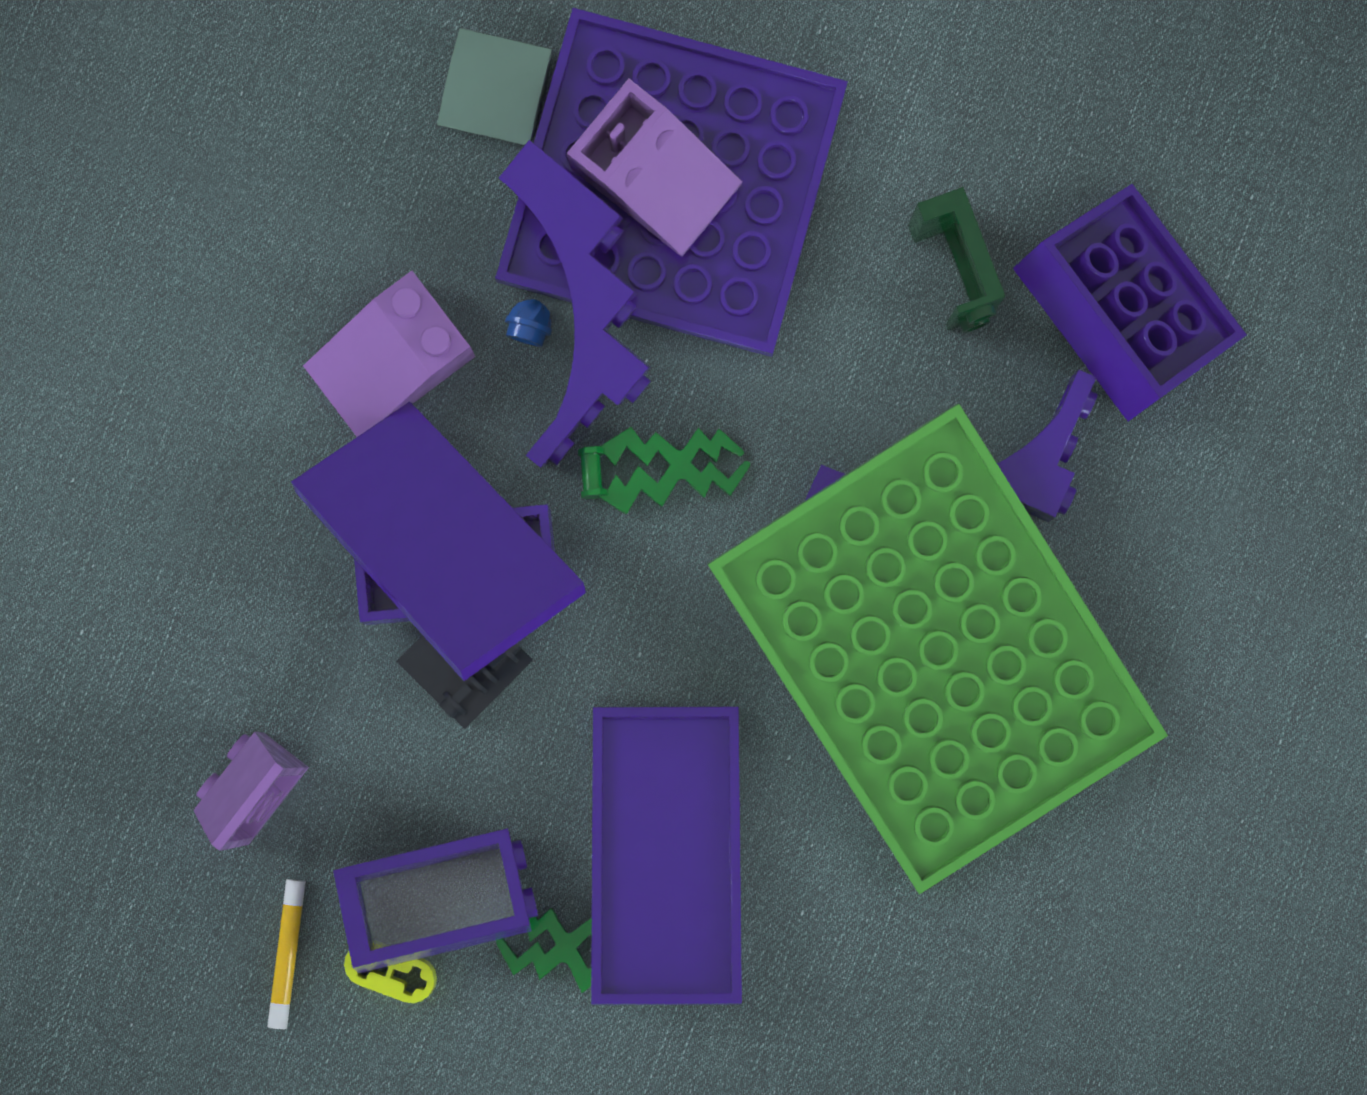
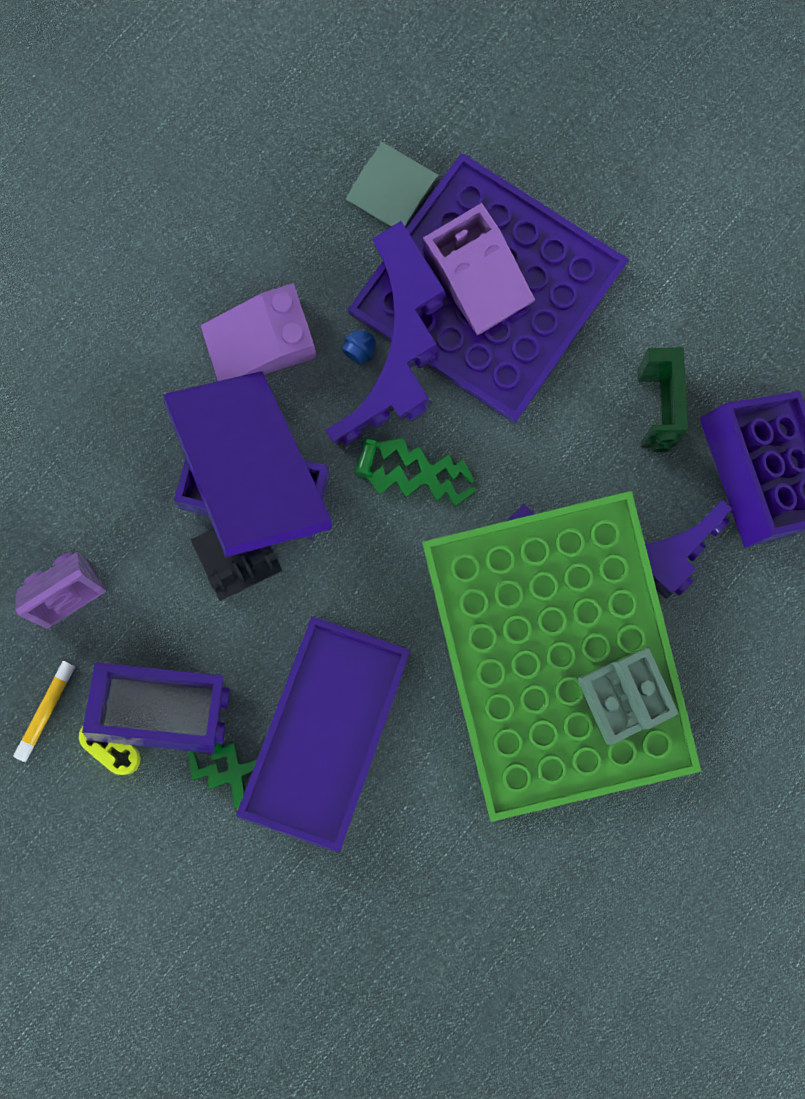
camera: 20 degrees right, 5 degrees down
none -> sand green slope [577,647,679,745]

